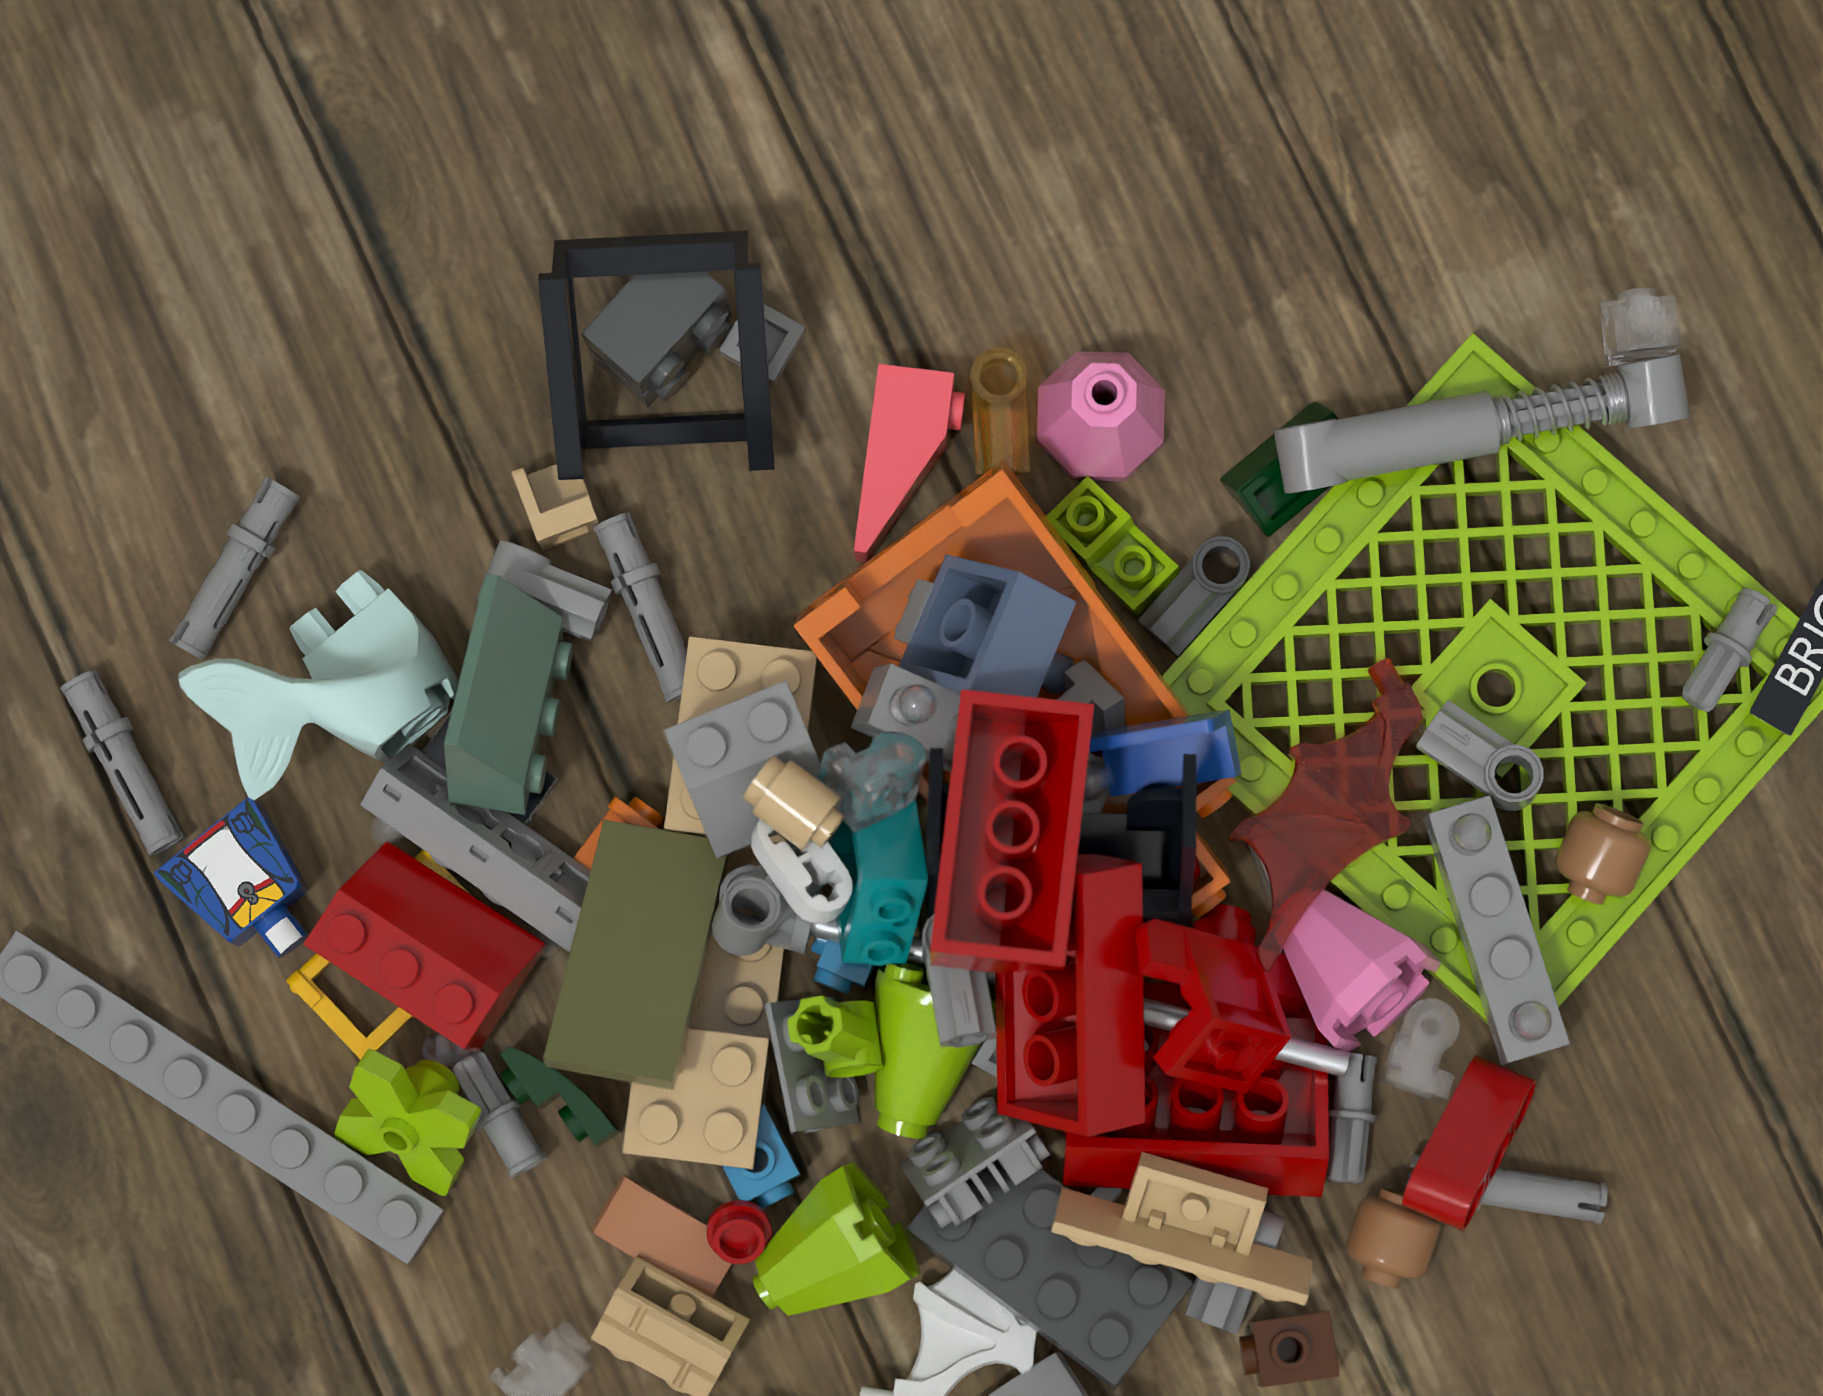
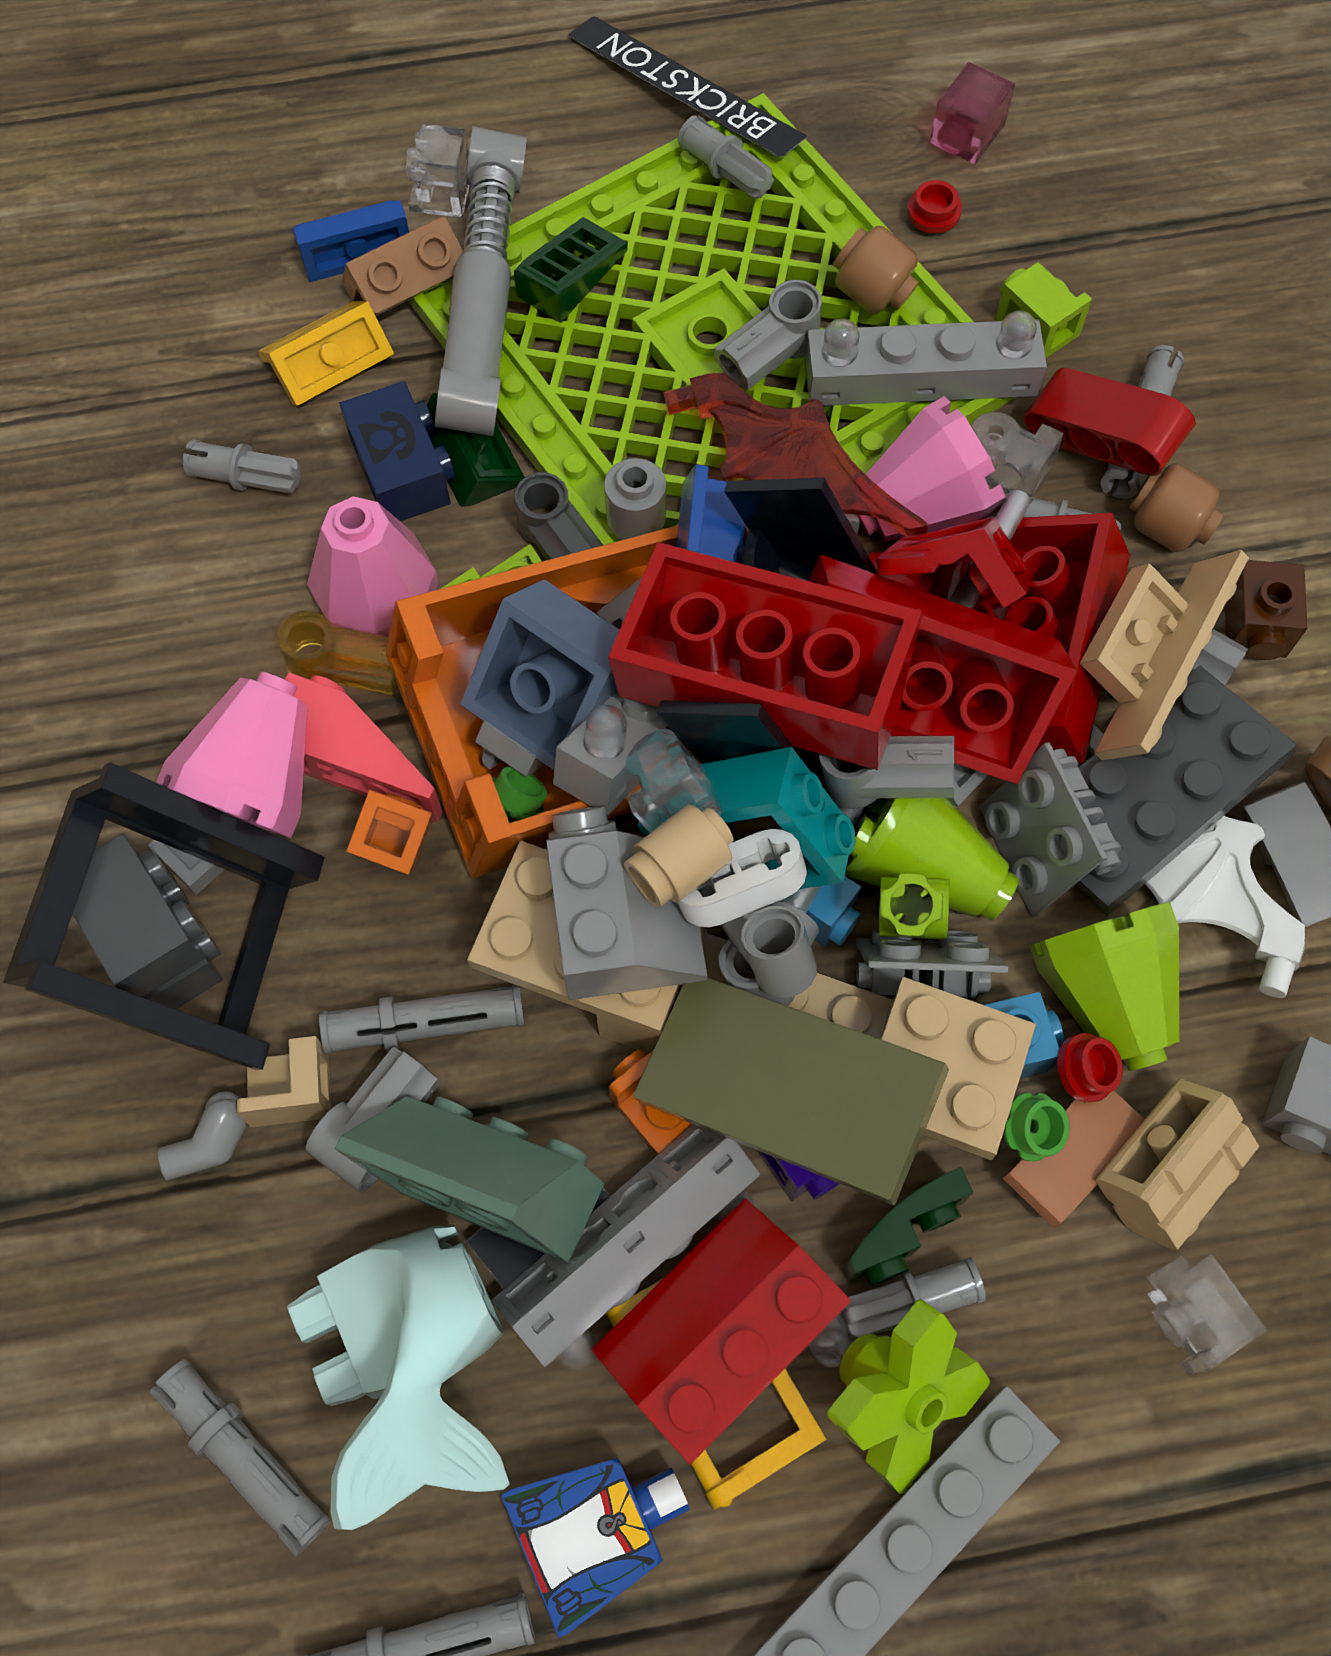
camera: 80 degrees left, 15 degrees down
none -> bright pink cone [156,671,307,838]
none -> light grey arm [158,1091,246,1181]
none -> light grey axle [183,439,302,494]
none -> yellow panel [257,301,394,406]
none -> blue panel [293,200,409,282]
none -> dark blue brick [339,381,455,522]
none -> medium nougat bracket [342,215,463,316]
none -> orange brick [346,789,433,875]
none -> bright green plate [492,766,547,823]
none -> dark green slope [514,217,628,323]
none -> light grey plate [548,805,617,840]
none -> light grey brick [604,458,666,540]
none -> red plate [907,180,962,233]
none -> lime brick [995,262,1092,358]
none -> bright green plate [1003,1092,1070,1162]

